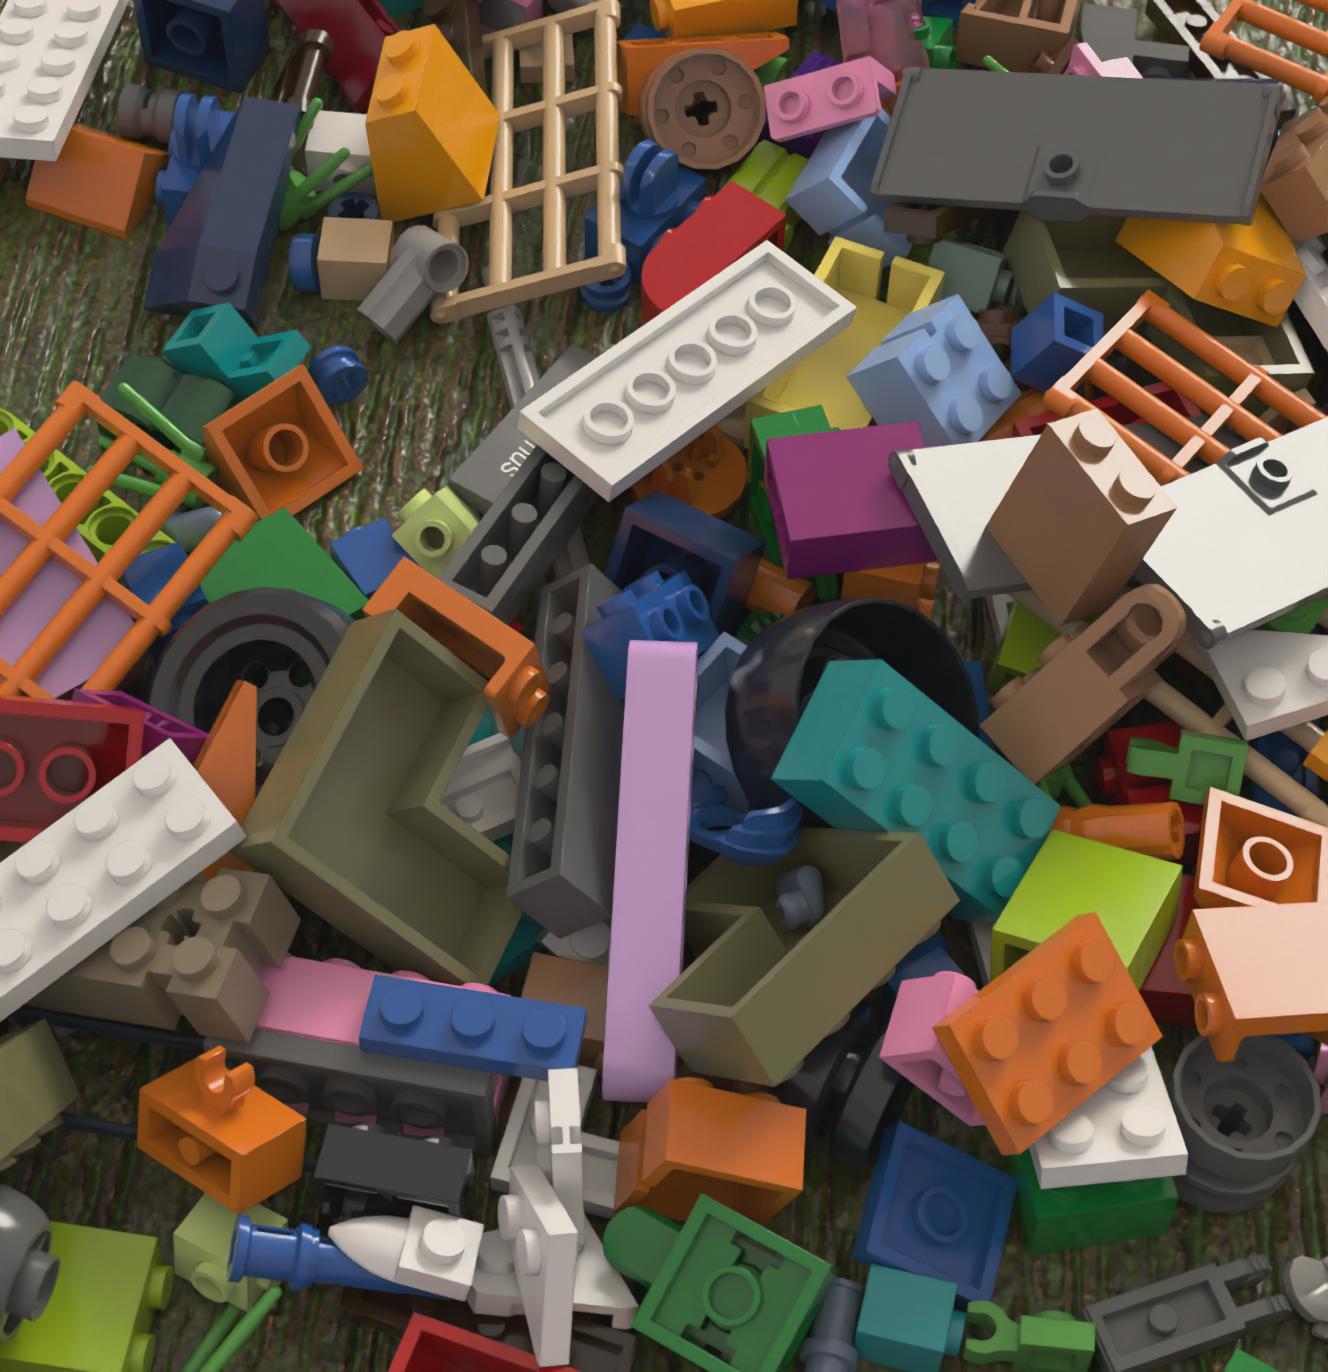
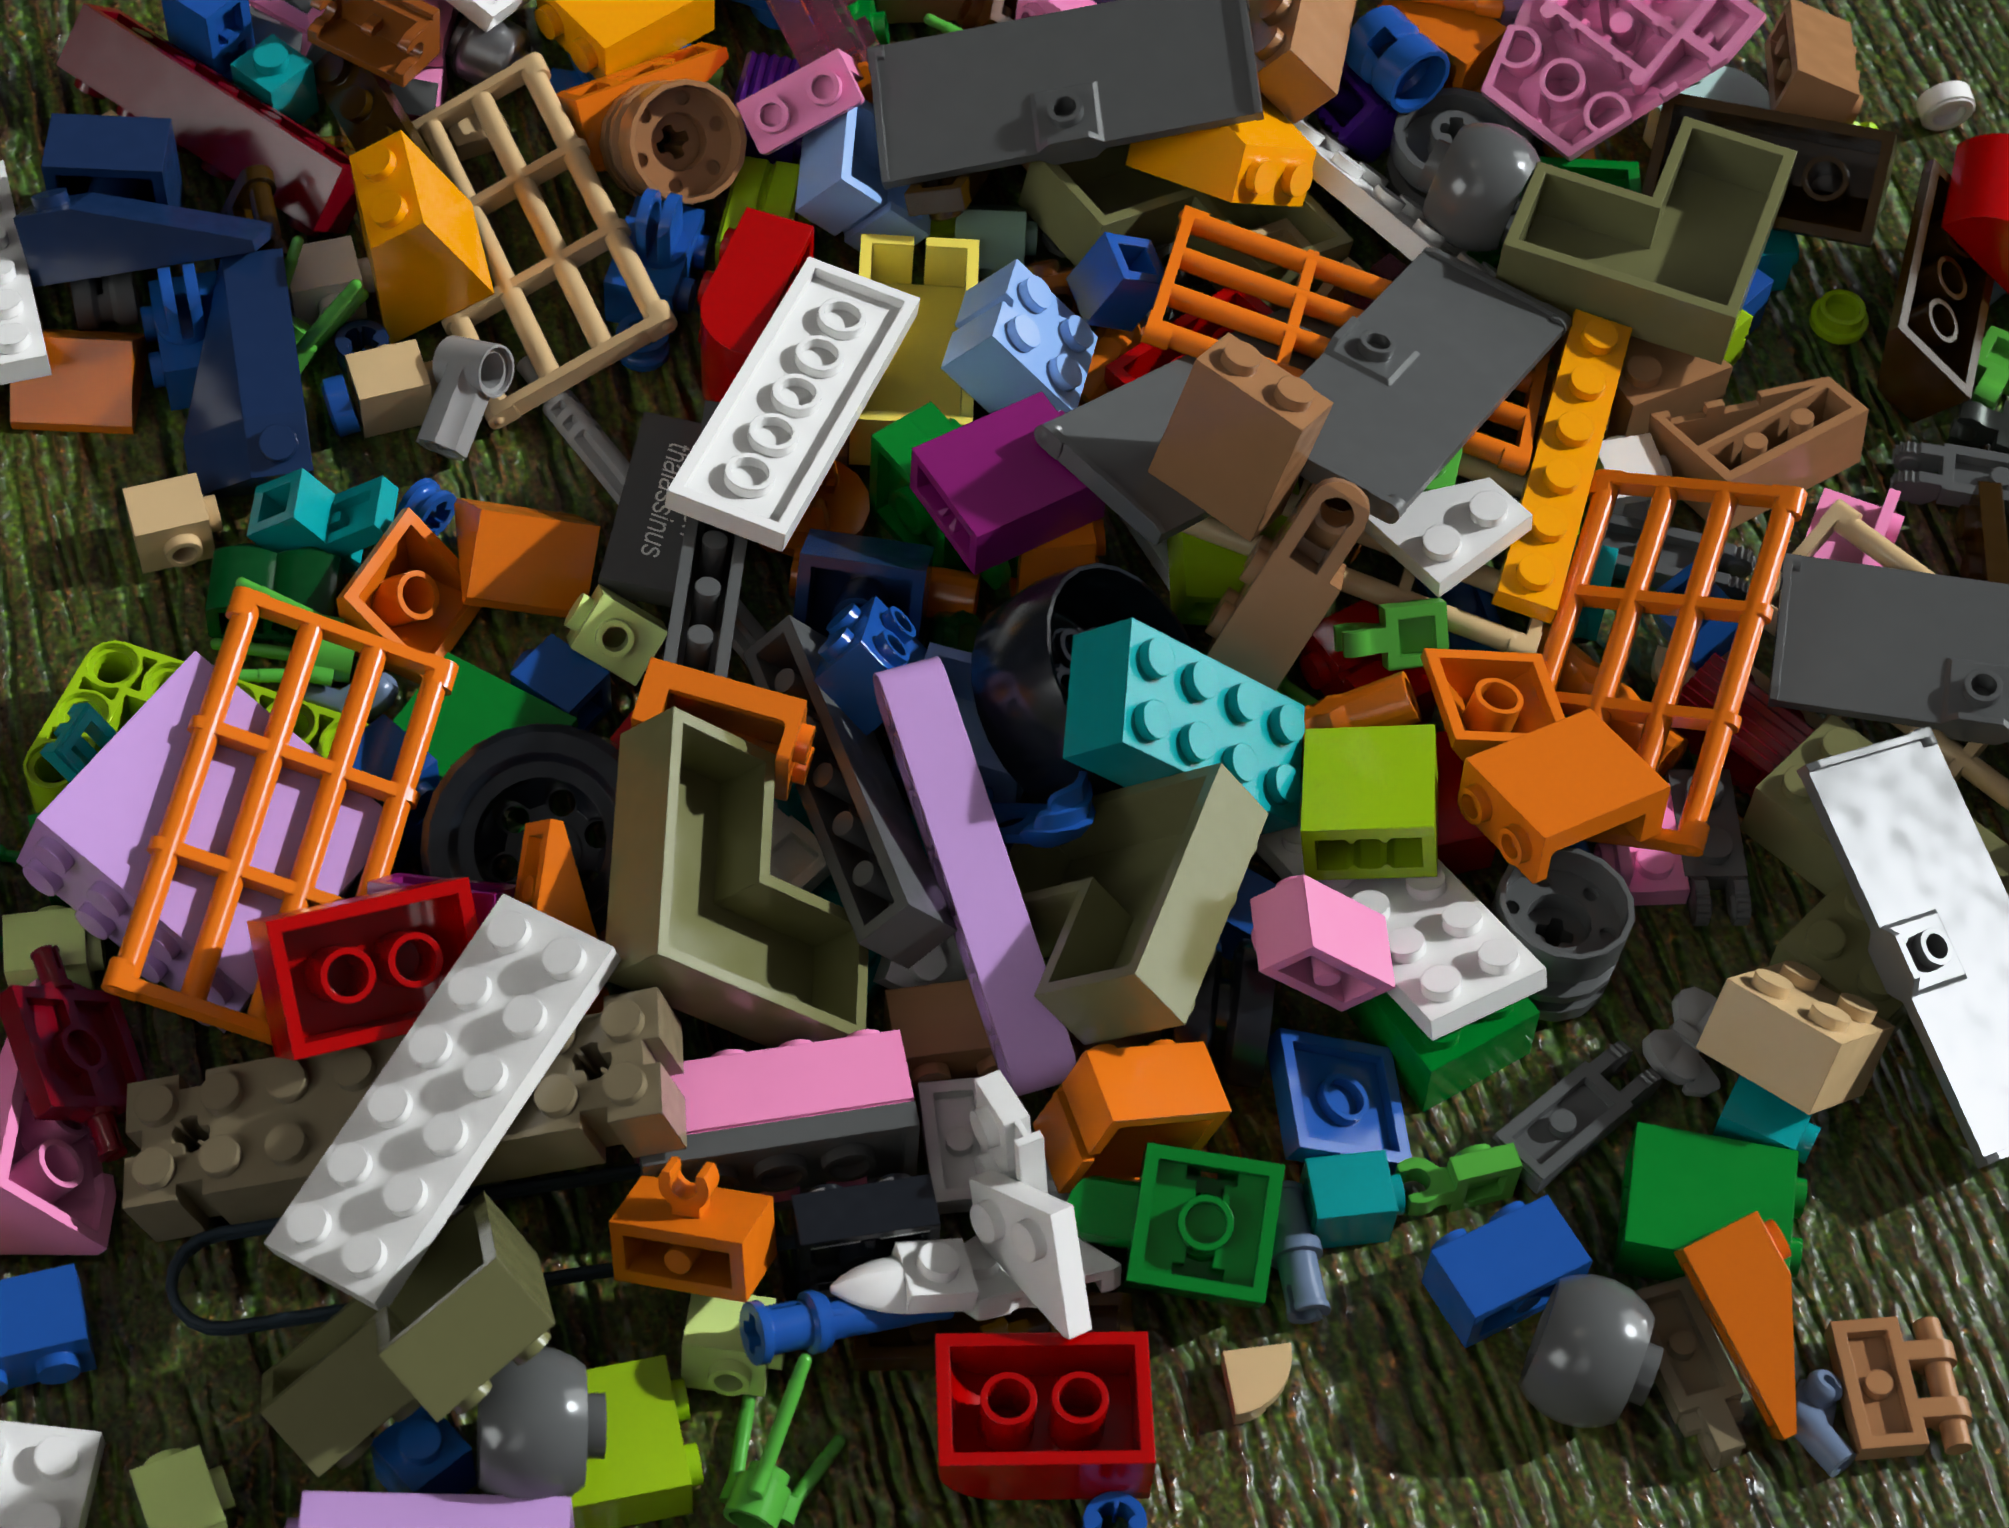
camera: 25 degrees left, 0 degrees up
blue plate [359,974,587,1082] -> none
sand blue arm [776,865,825,930] -> none
orange plate [932,912,1163,1155] -> none
none -> dark blue wedge [13,188,276,287]
none -> tan brick [122,472,223,574]
none -> orange slope [454,498,601,618]

